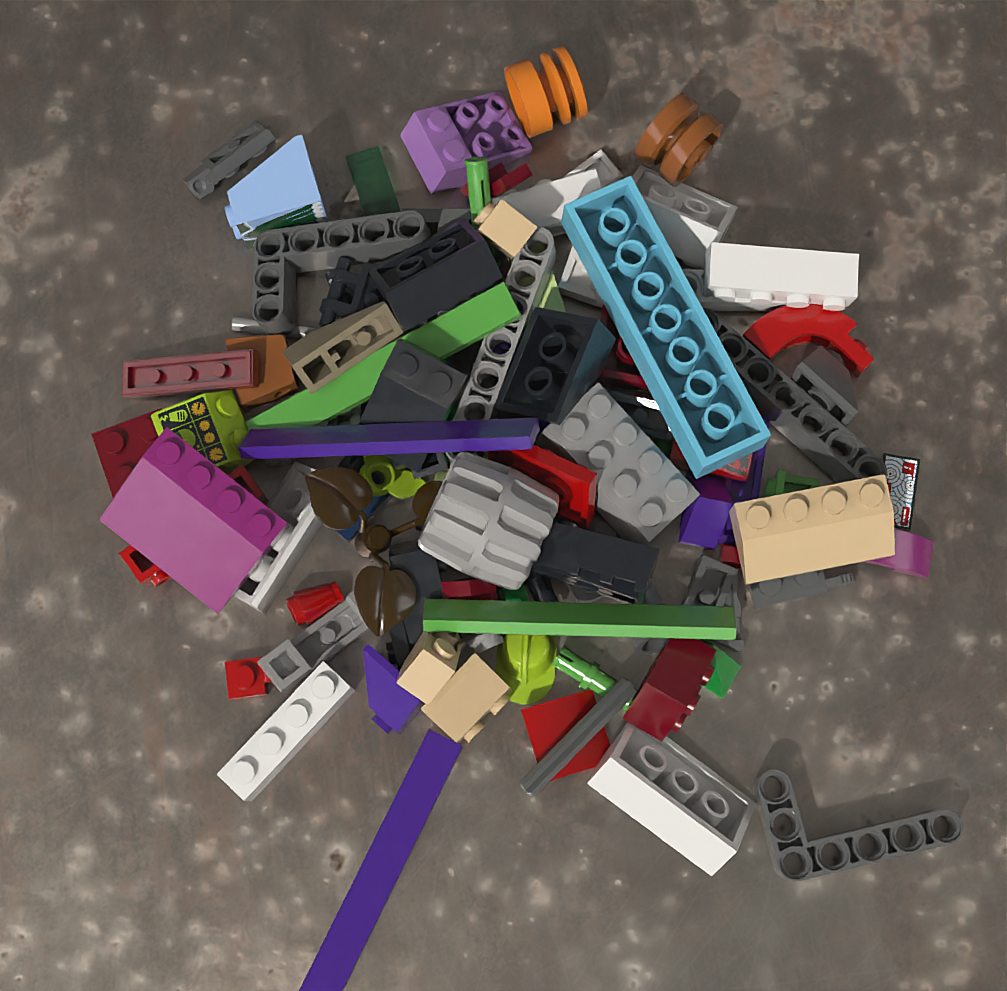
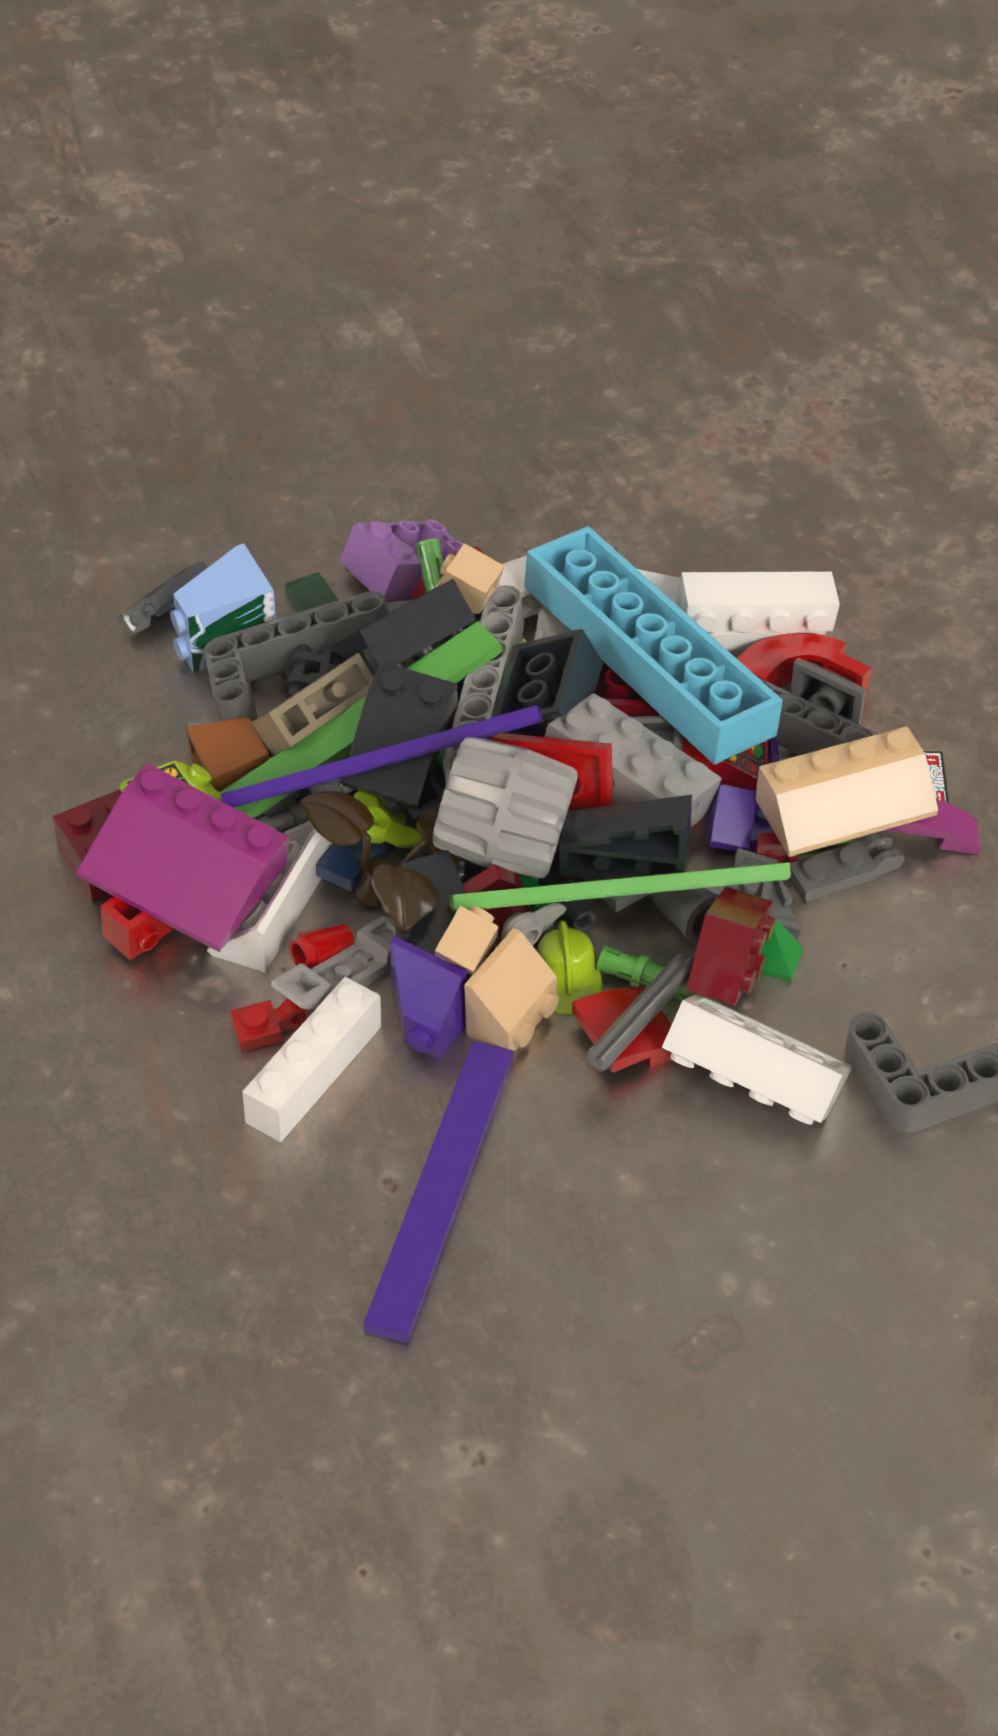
camera: 15 degrees left, 30 degrees down
dark red tile [122,349,259,399] -> none
orange wheel [504,45,588,138] -> none
dark orange wheel [635,92,724,187] -> none

